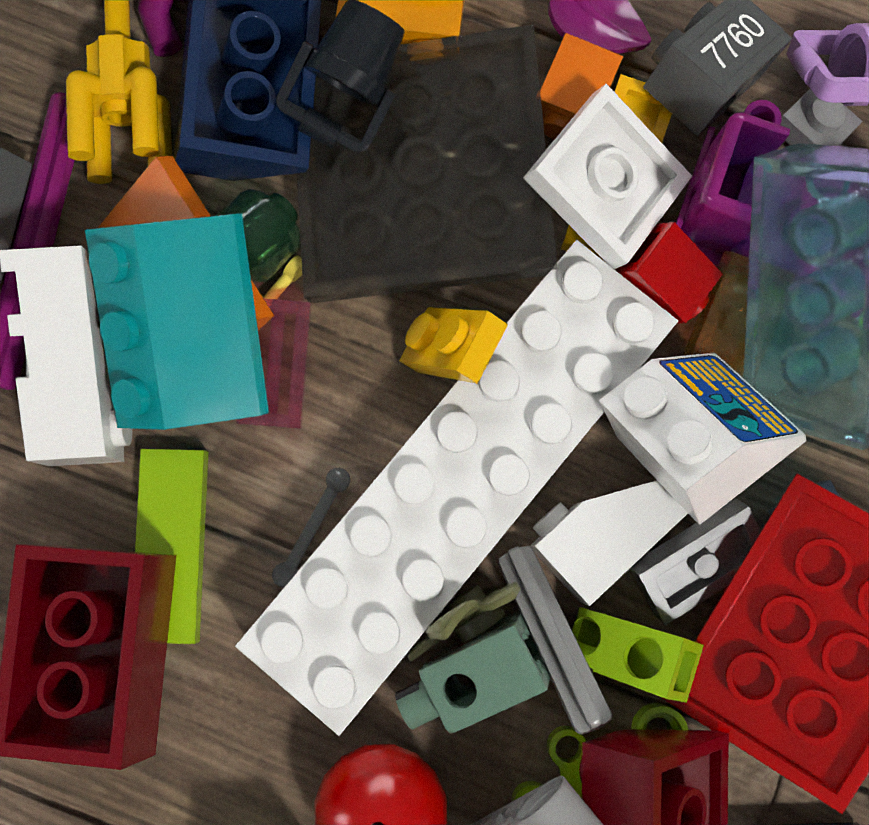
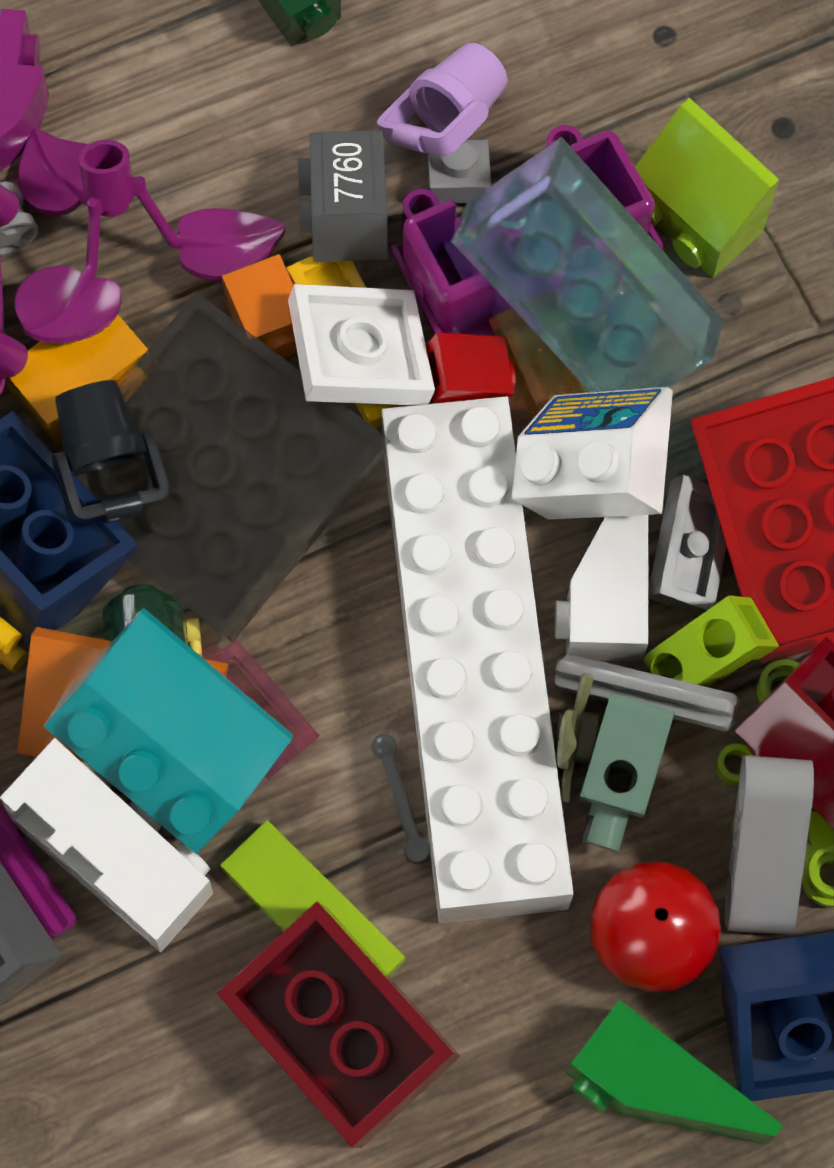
camera: 45 degrees left, 10 degrees down
yellow plate [399,307,508,384] -> none

